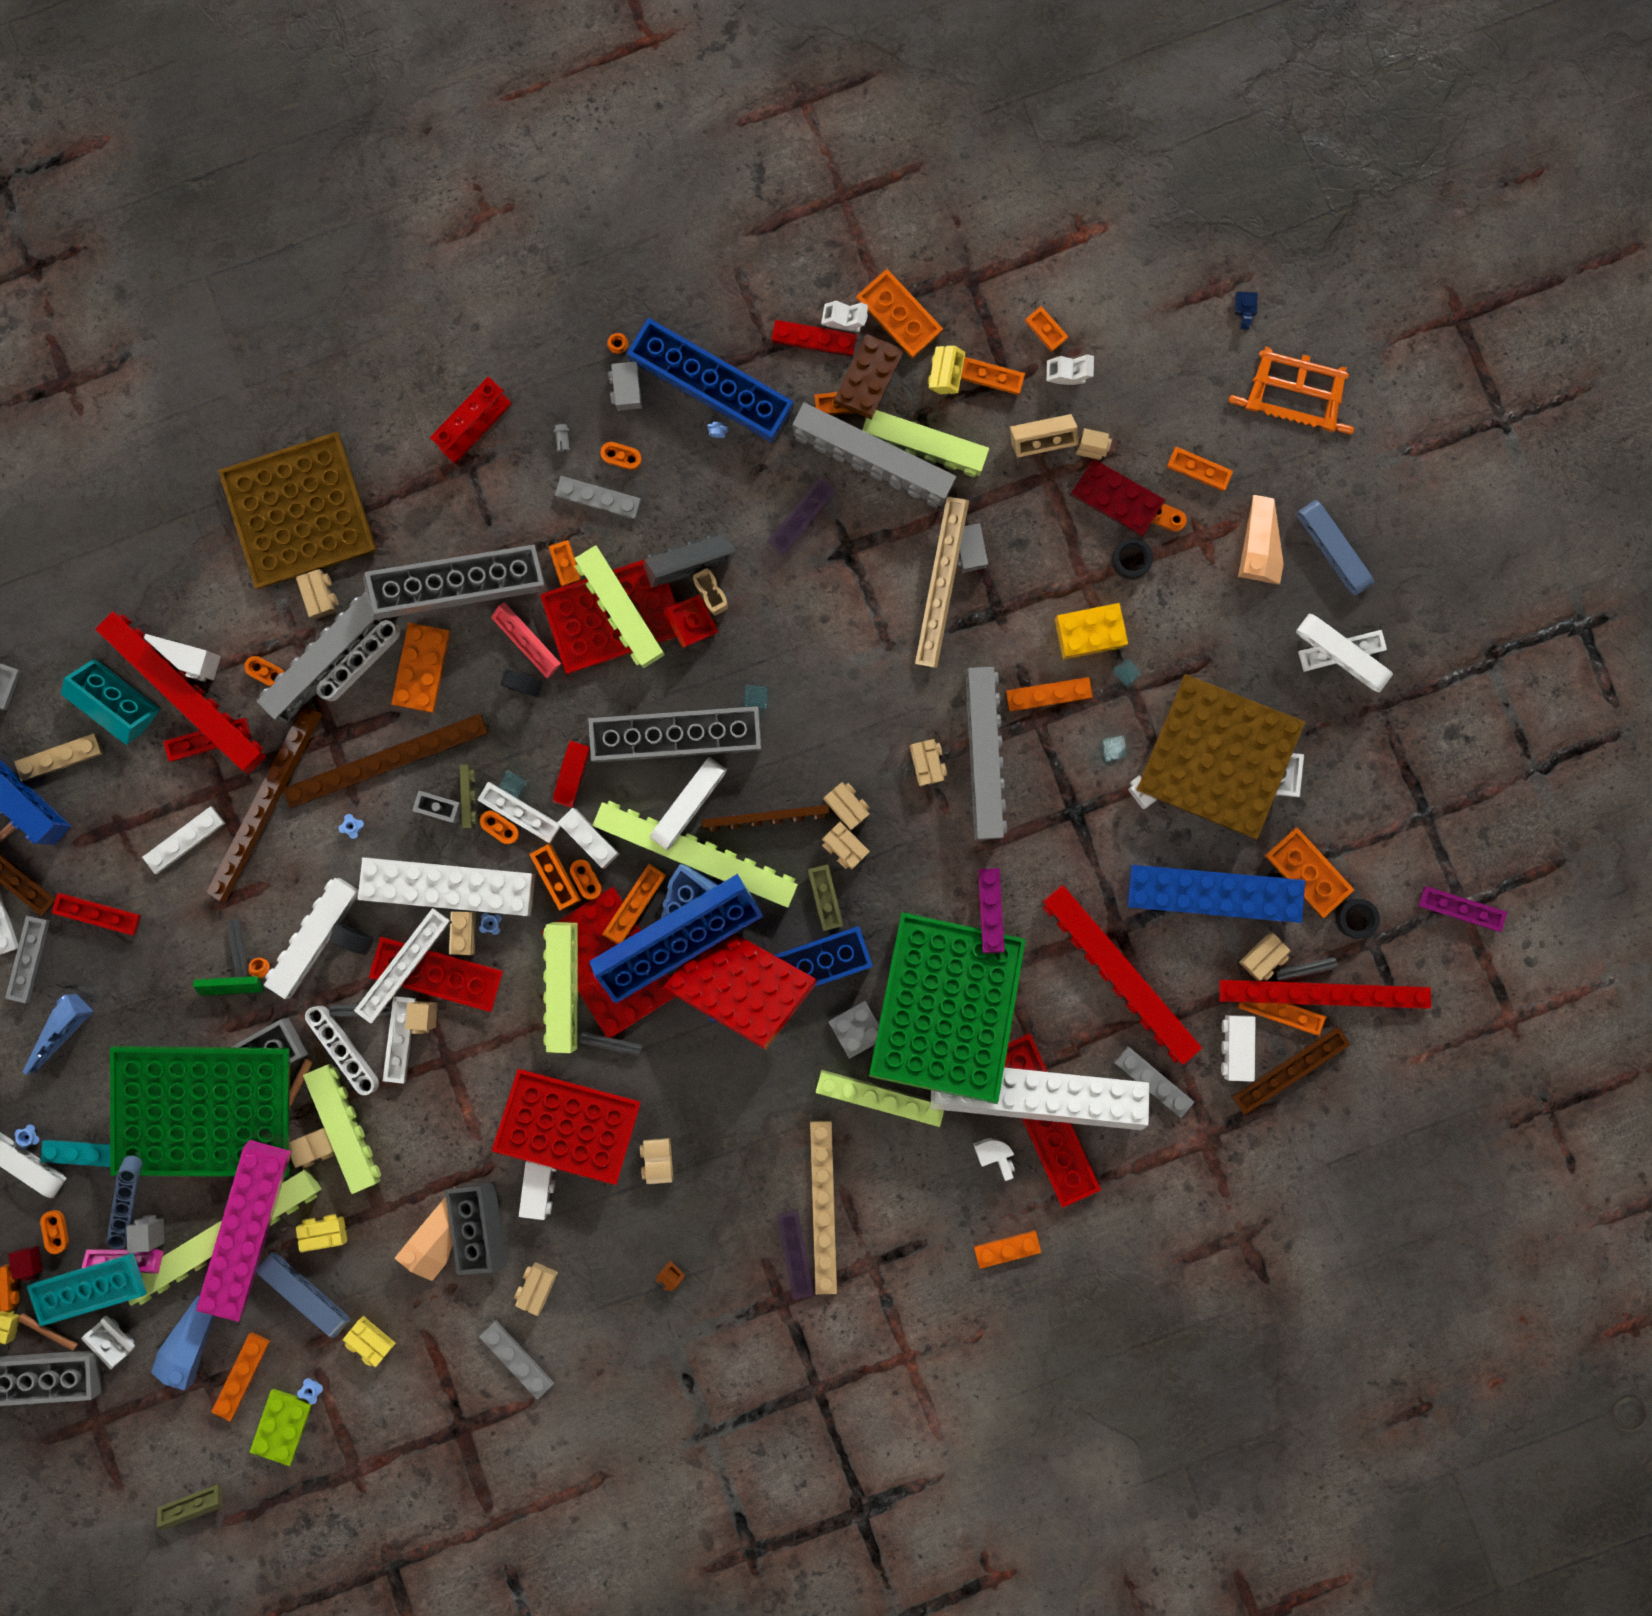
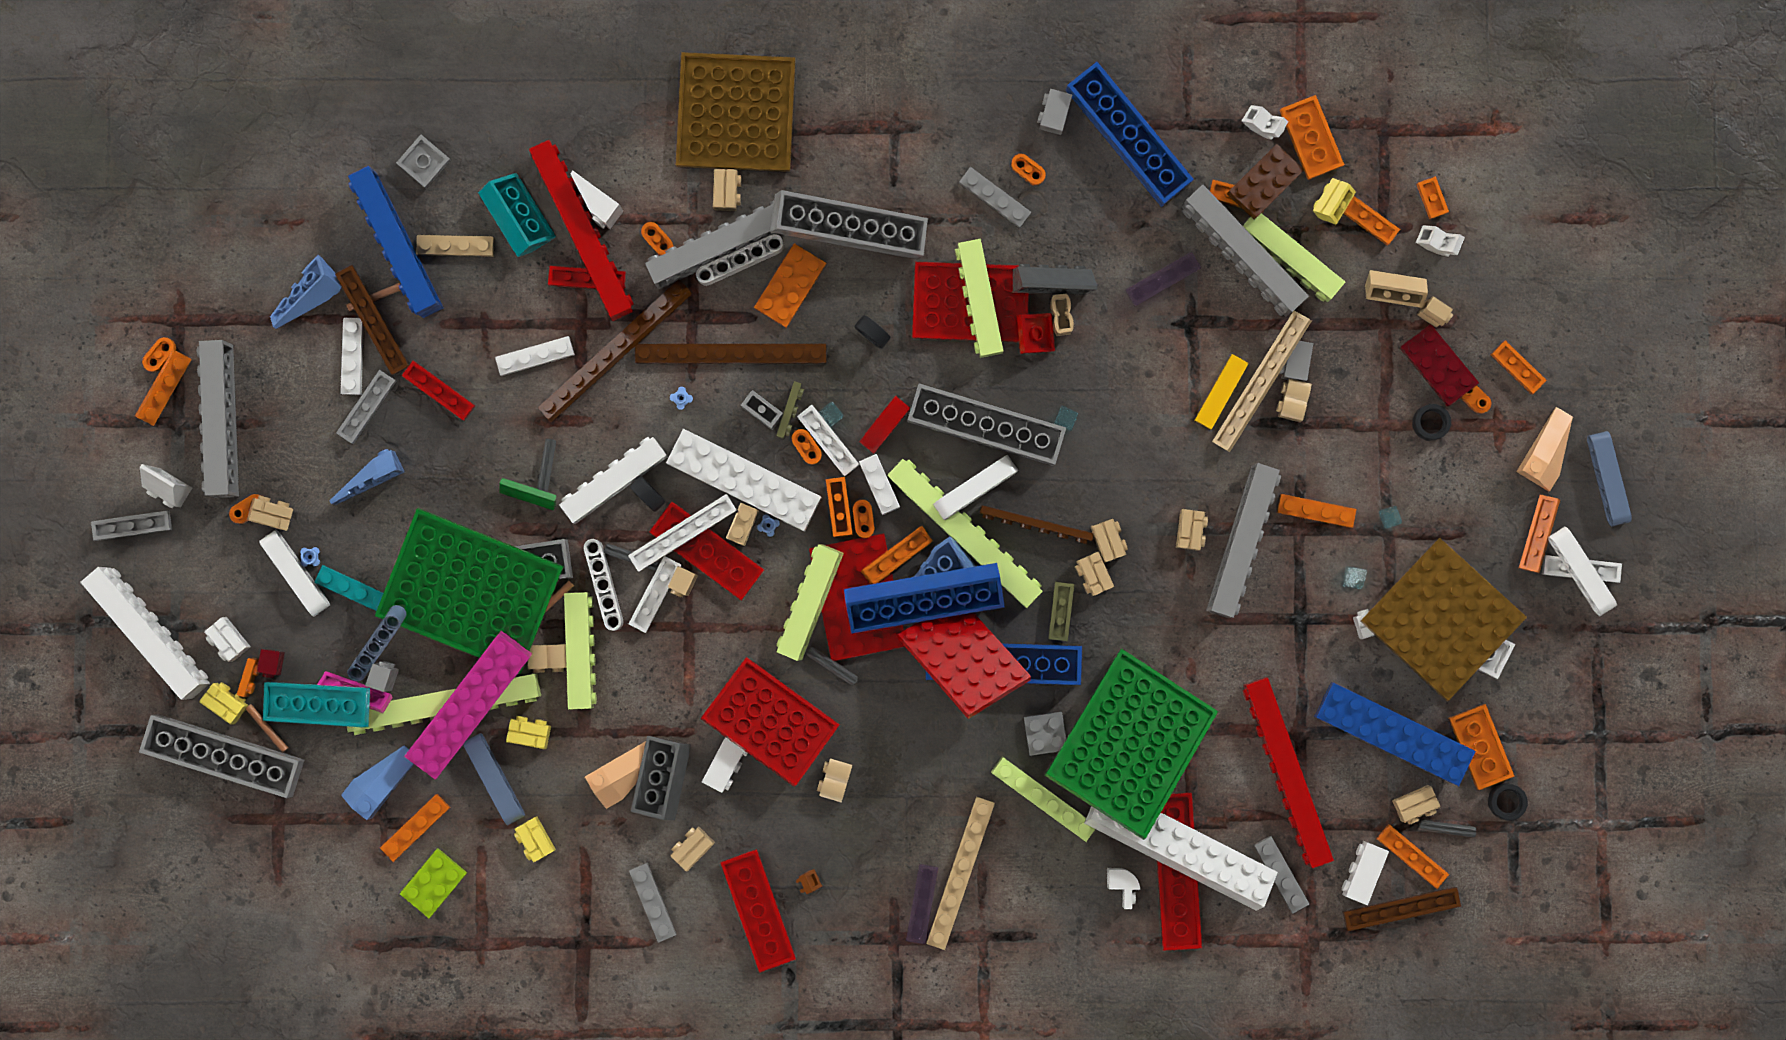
camera: 15 degrees right, 0 degrees up
orange plate [40,1210,69,1254] -> none
white bracket [81,1315,135,1370] -> none
olive plate [157,1484,222,1531] -> none
orange plate [248,958,270,978] -> none
light blue plate [297,1378,323,1404] -> none
red fence [429,376,512,464] -> none
coral plate [491,602,561,678] -> none
orange plate [548,540,582,587] -> none
light grey pin [553,424,570,452] -> none
orange plate [607,333,628,354] -> none
light blue plate [707,422,728,438] -> none
red plate [771,320,857,357] -> none
orange plate [973,1231,1041,1269] -> none
magenta plate [978,868,1005,954] -> none
yellow brick [1054,603,1128,660] -> none
red plate [1219,980,1431,1009] -> none
orange piece [1228,346,1355,434] -> none
dark blue plate [1235,292,1258,330] -> none
magenta plate [1418,886,1507,932] -> none
none -> red plate [720,849,796,973]
none -> yellow tile [1194,354,1249,430]
none -> tan brick [1276,378,1312,422]
none -> orange plate [1519,495,1560,573]

